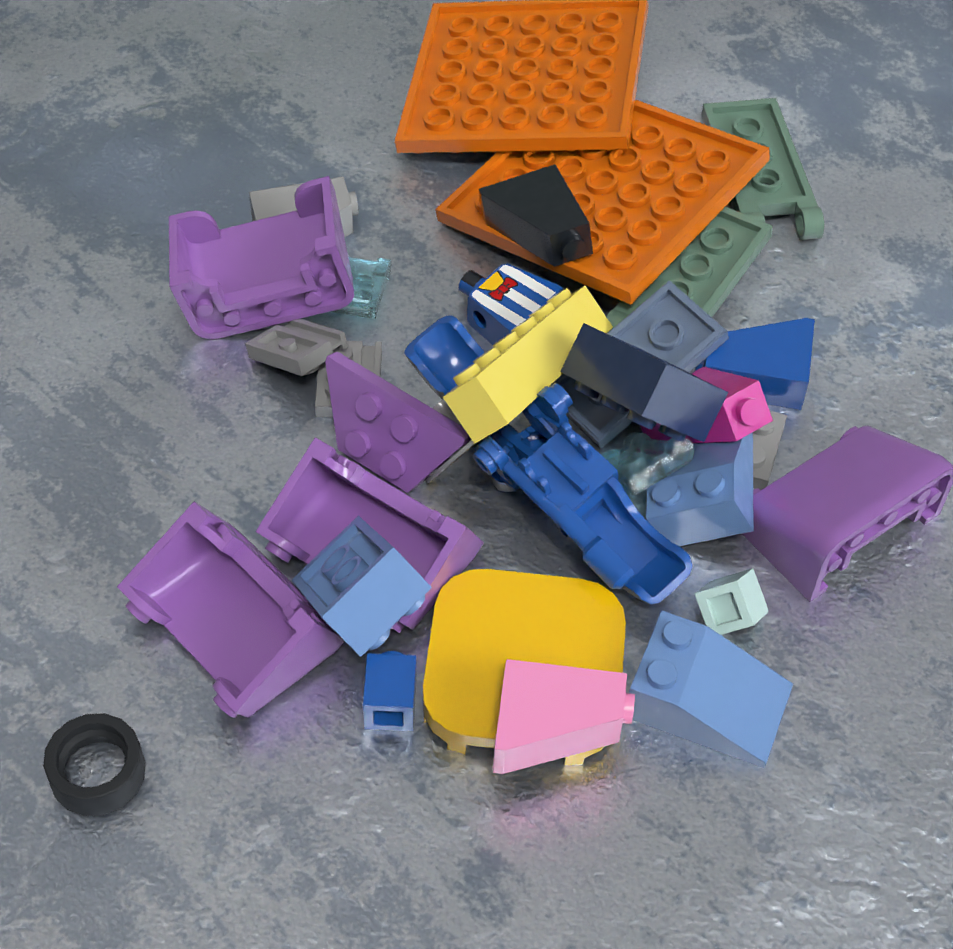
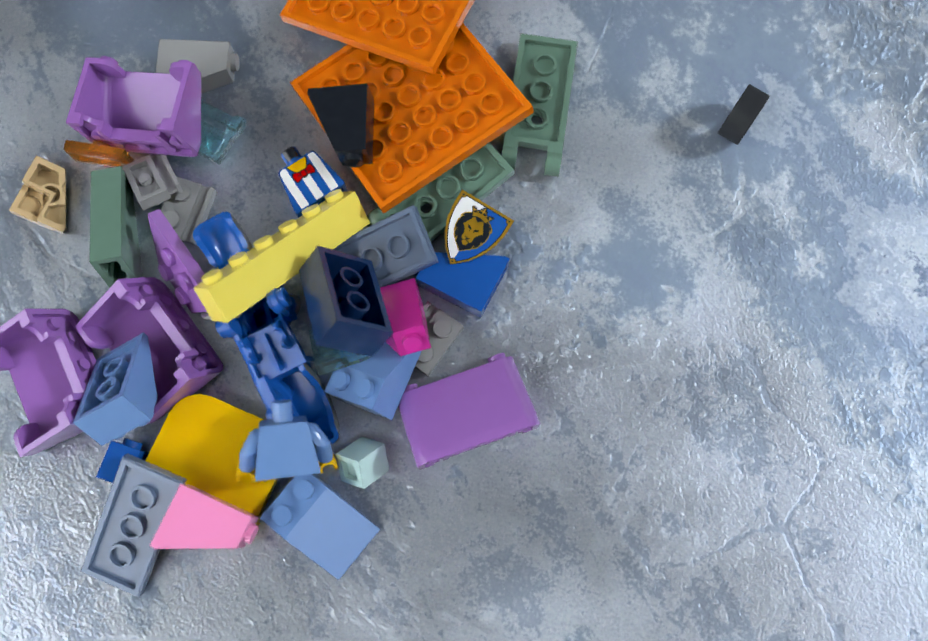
camera: 20 degrees right, 25 degrees up
none -> tan slope [9,155,66,234]
none -> clear orange plate [63,140,134,169]
none -> sand blue tile [80,454,187,597]
none -> sand green slope [89,166,143,288]
none -> medium blue torso [236,400,338,482]
none -> shield [445,190,514,265]

